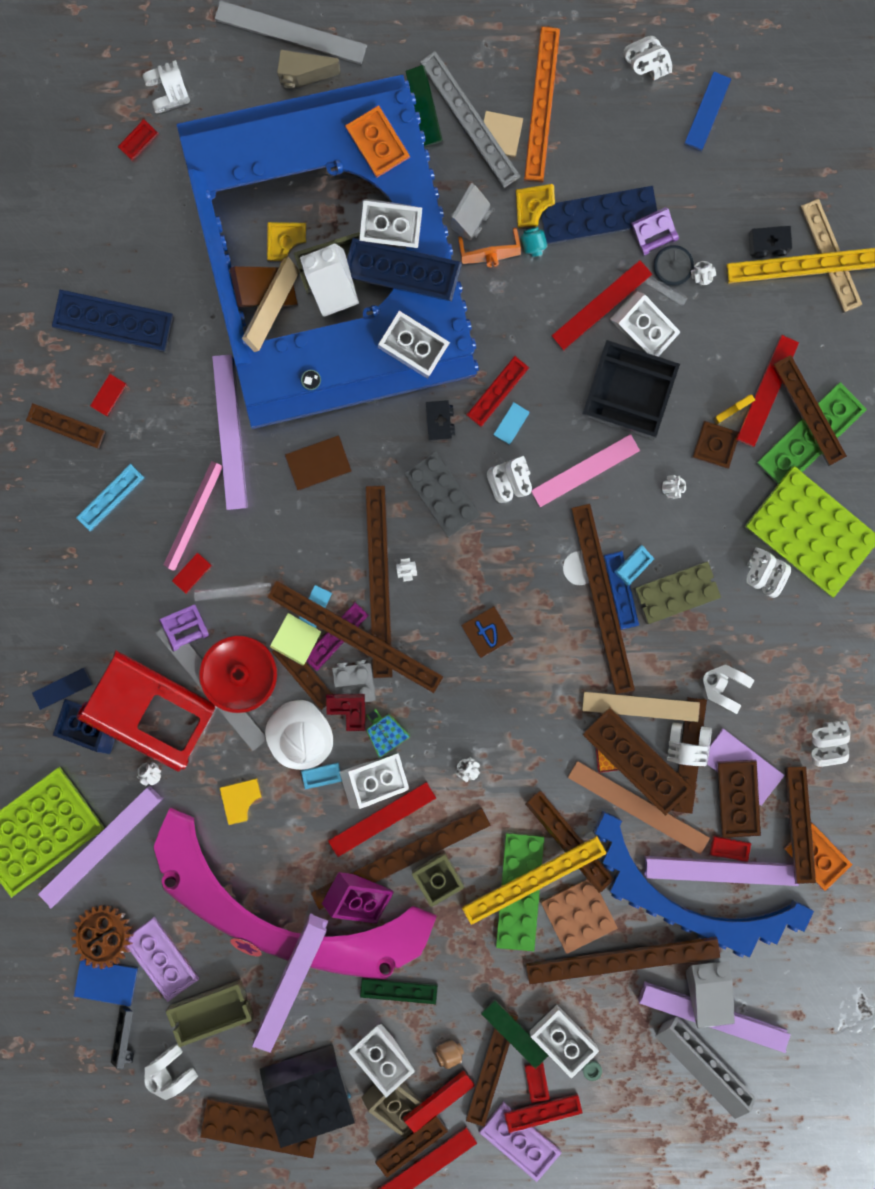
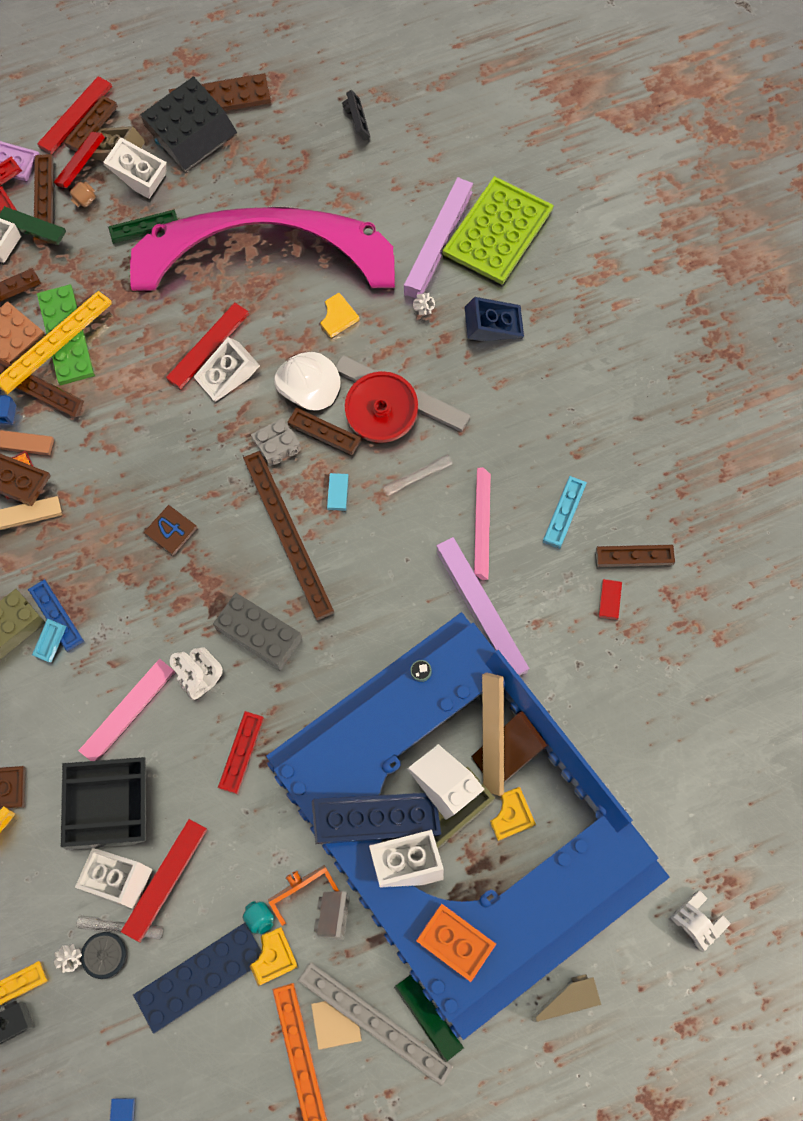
camera: 160 degrees right, 20 degrees down
dark blue tile [32,667,93,710] -> none
dark blue plate [52,289,173,352] -> none
dark orange gear [71,905,134,969] -> none
blue tile [74,959,138,1007] -> none
red piece [76,650,215,772] -> none
red tile [117,119,159,161] -> none
lavender tile [127,917,199,1002] -> none
white piece [144,1044,198,1100] -> none
medium lavender plate [159,604,209,652] -> none
olive piece [166,979,254,1047] -> none
red tile [172,553,212,594] -> none
light grey tile [215,1,367,65] -> none
lavender tile [252,913,328,1053] -> none
reddish brown plate [267,581,444,693] -> none
yellowish green tile [270,613,321,665] -> none
reddish brown tile [285,435,352,491] -> none
medium azure tile [301,762,342,789] -> none
magenta tile [306,602,369,671] -> none
reddish brown plate [311,808,491,910] -> none
magenta slope [322,872,394,924] -> none
dark red plate [326,694,365,731] -> none
torso [366,709,410,757] -> none
white brick [378,311,450,379] -> none
white gear [396,558,417,581] -> none
olive brick [412,851,465,907] -> none
black brick [426,400,455,442] -> none
white gear [456,757,480,782] -> none
medium azure tile [494,402,530,445] -> none
white sticker [563,551,589,585] -> none
reddish brown plate [571,504,635,695] -> none
medium lavender plate [631,207,679,255] -> none
white gear [662,475,686,499] -> none

